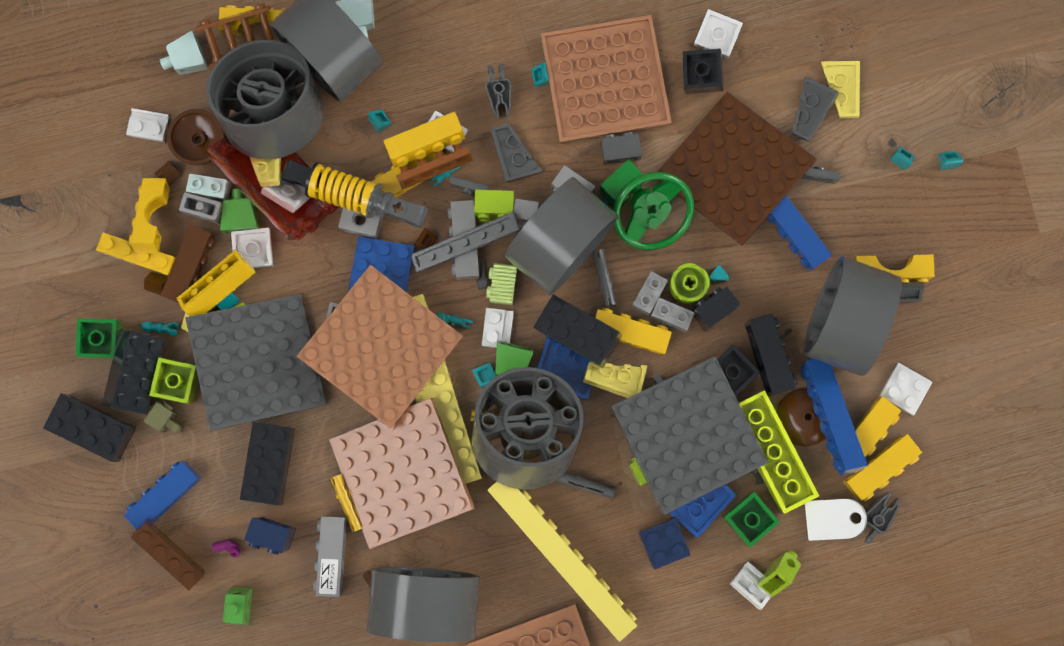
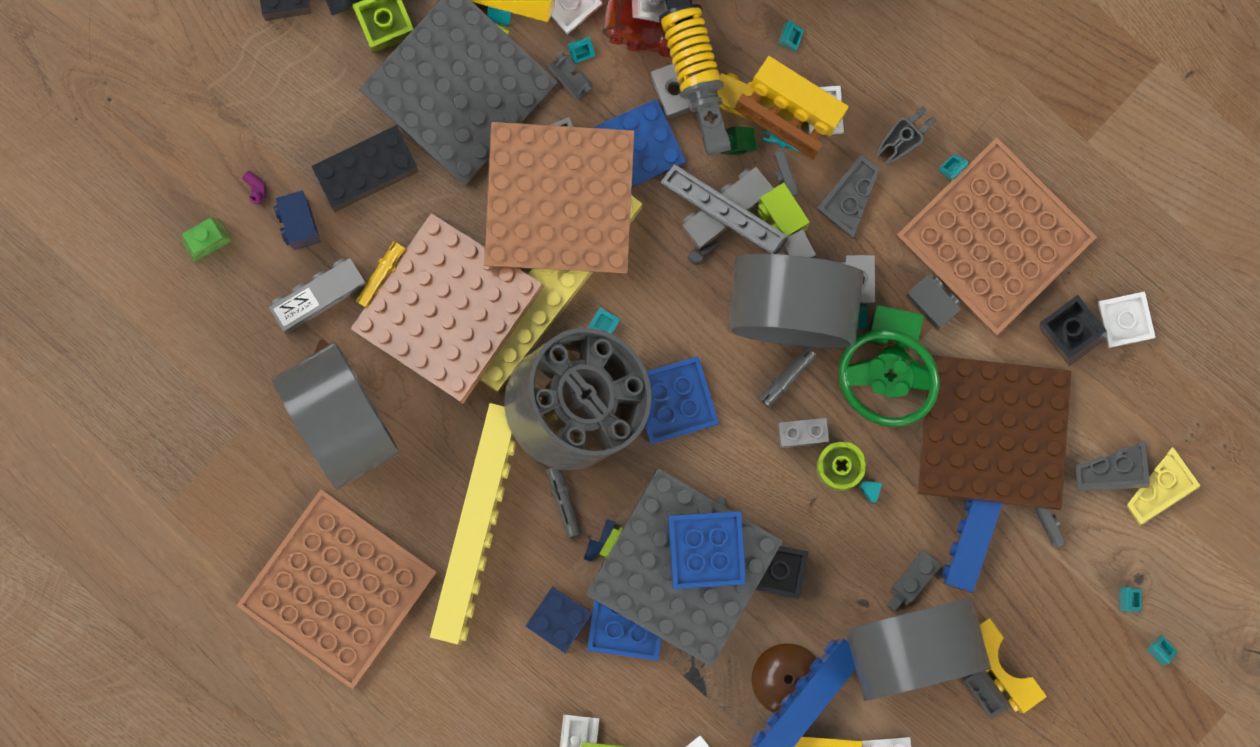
camera: 50 degrees right, 0 degrees up
blue brick [123,461,202,529] -> none
reddish brown brick [131,518,205,591] -> none
olive brick [143,401,183,433] -> none
reddish brown slope [414,228,438,250] -> none
teal piece [436,312,473,329] -> none
white plate [481,308,514,348] -> none
yellowish green brick [486,263,517,305] -> none
bright green torso [495,341,533,375] -> none
black brick [533,294,622,369] -> none
light yellow wing [583,362,647,398] -> none
yellow brick [595,308,672,356] -> none
light grey brick [650,298,695,332] -> none
black brick [693,287,741,332] -> none
green brick [721,492,780,548] -> none
neon yellow brick [739,390,819,514] -> none
black brick [744,313,797,397] -> none
none -> dark grey hinge [547,52,593,101]
none -> teal slope [567,36,595,63]
none -> dark blue slope [584,519,616,561]
none -> blue plate [668,511,746,589]
none -> dark green brick [721,126,757,156]
none -> dark grey hinge [886,550,942,612]

